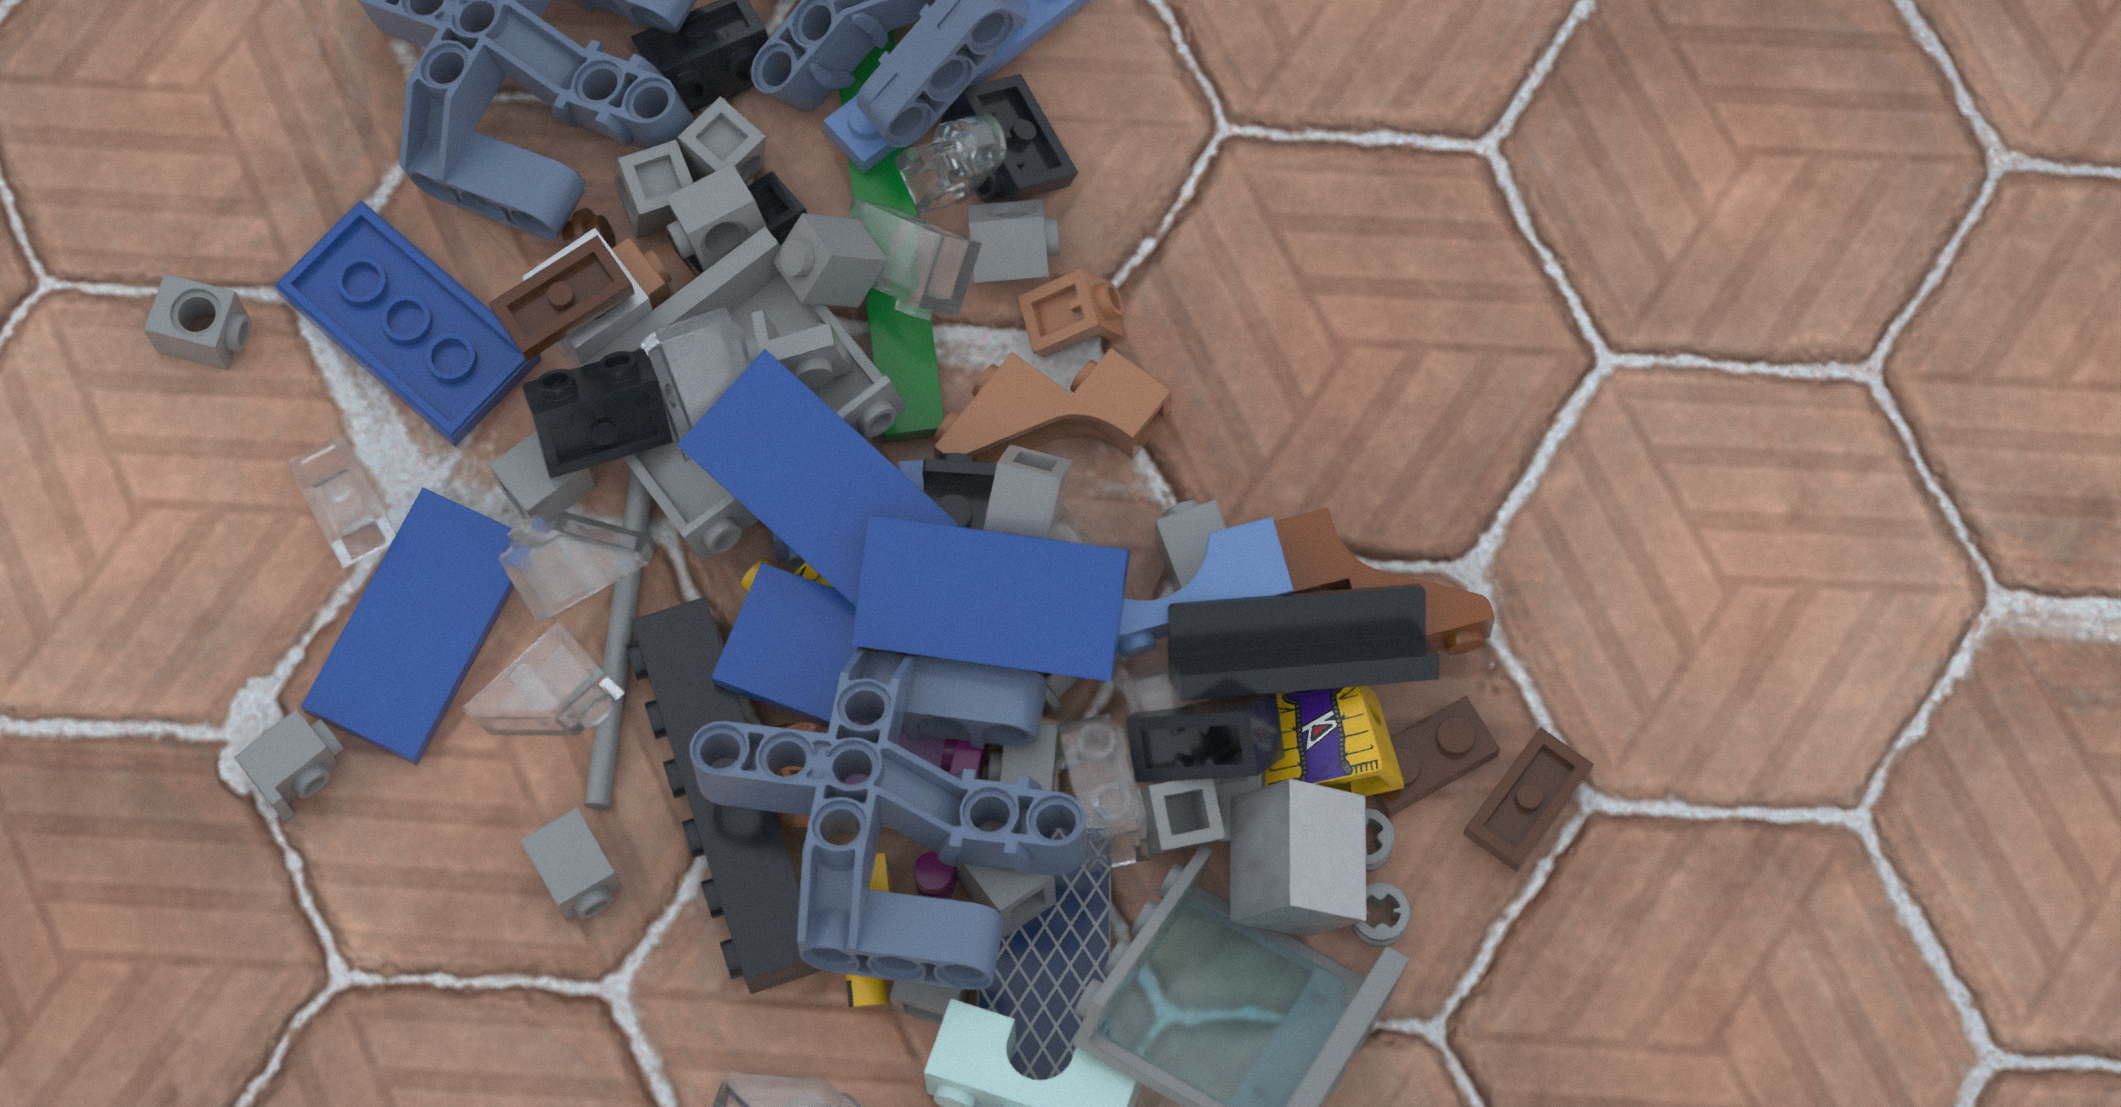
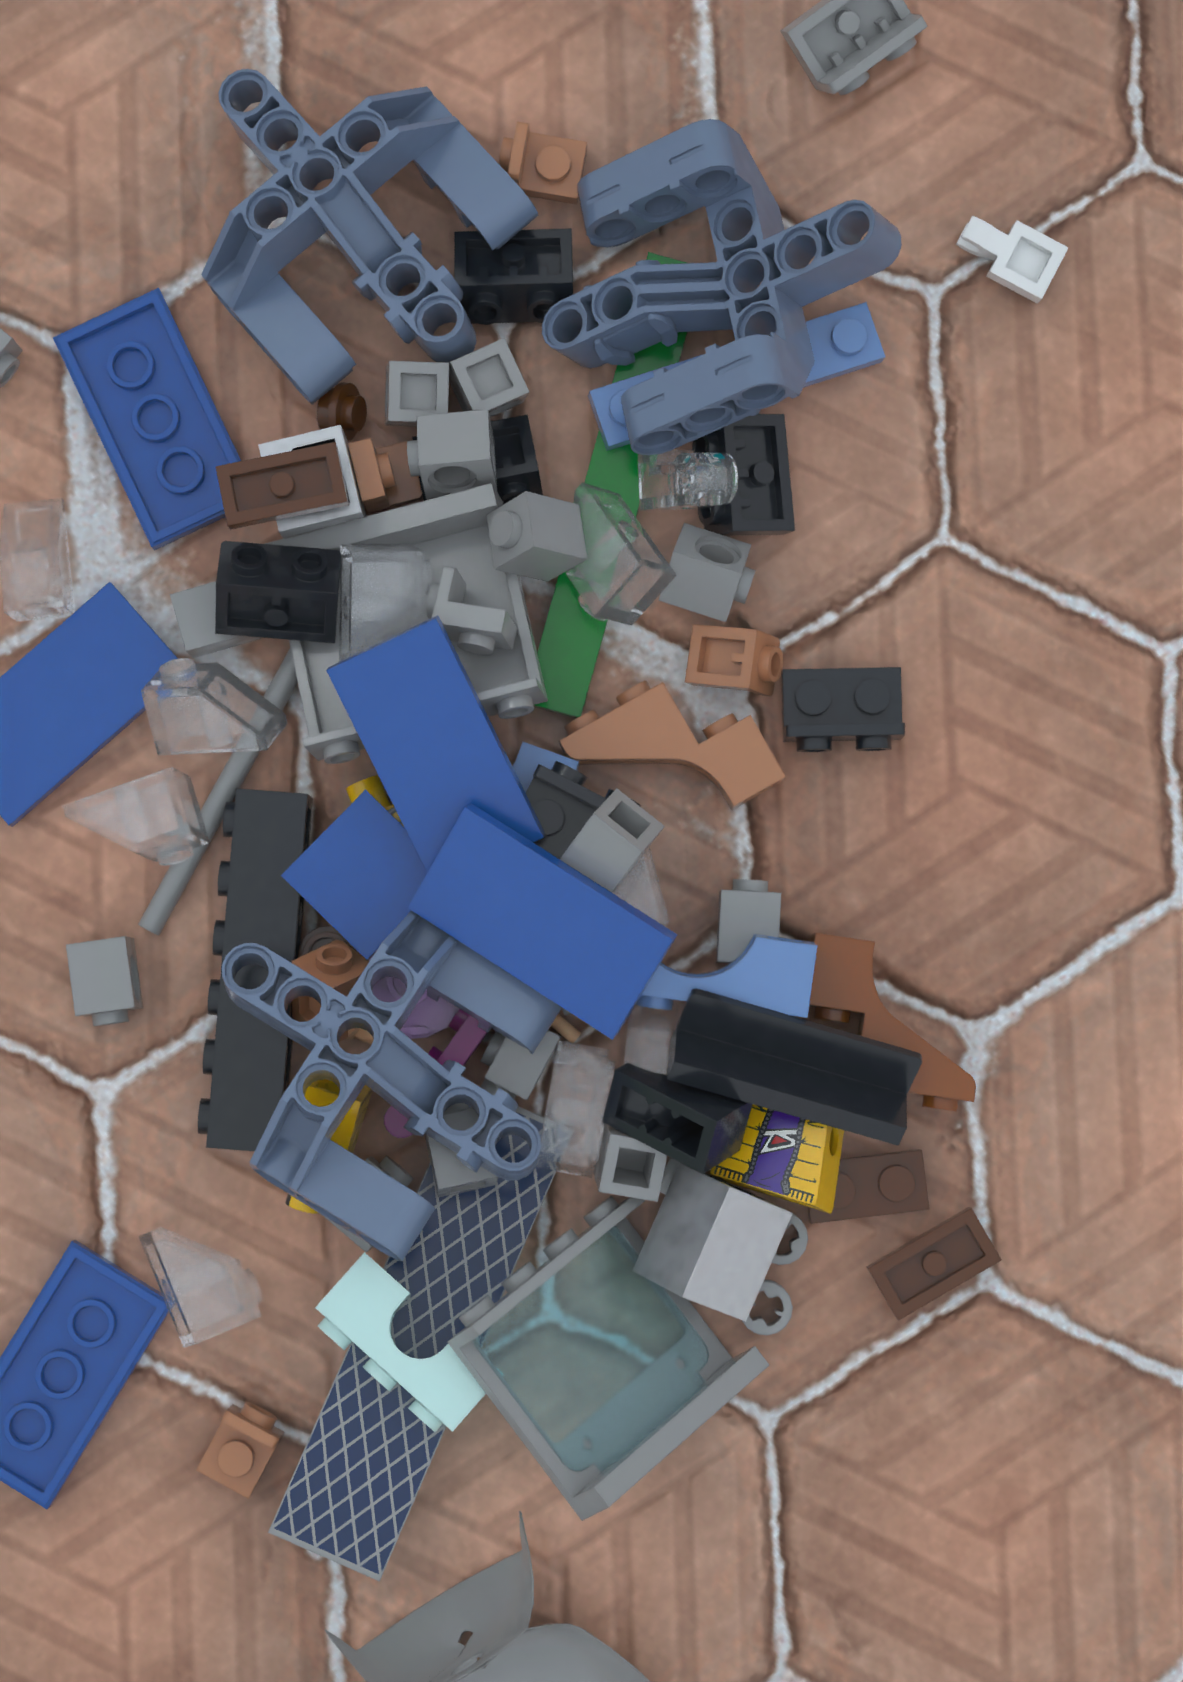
camera: 25 degrees right, 15 degrees up
none -> black bracket [781,667,905,752]

